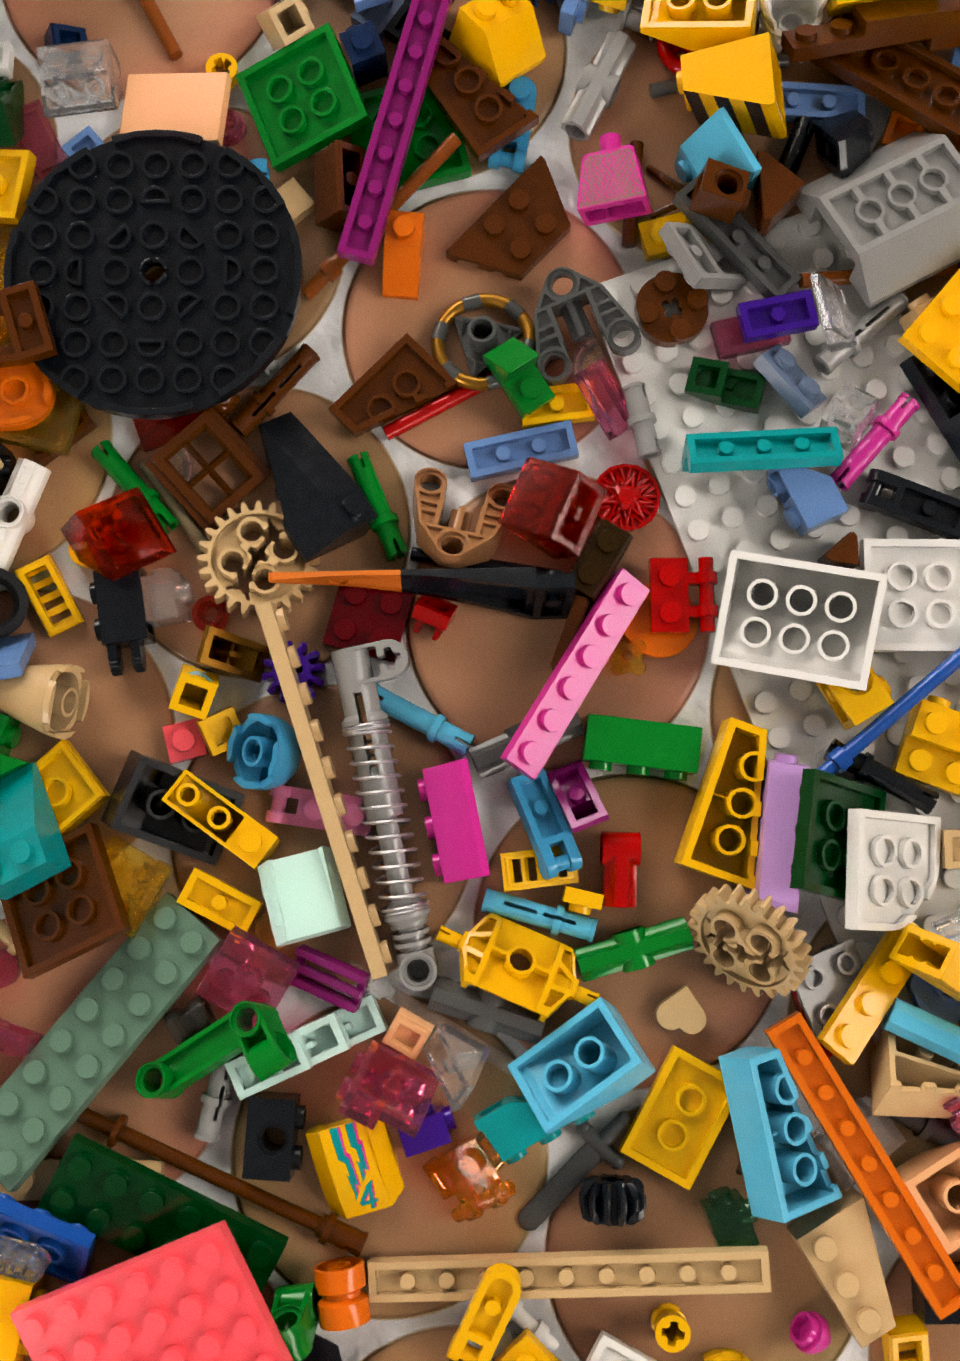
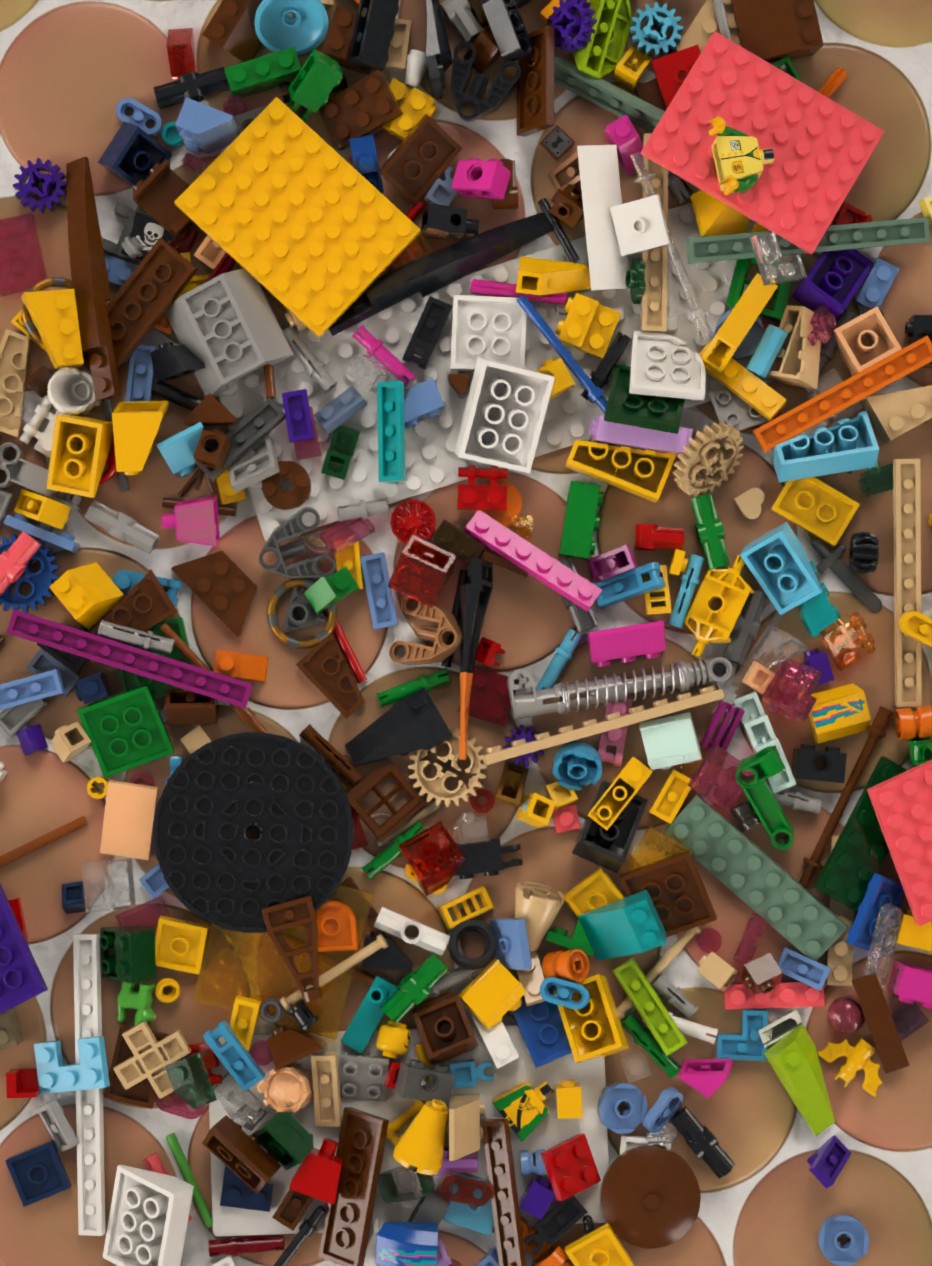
camera: 85 degrees left, 5 degrees up
clear slope [810,272,857,352] -> none
none -> light grey pin [98,620,175,655]

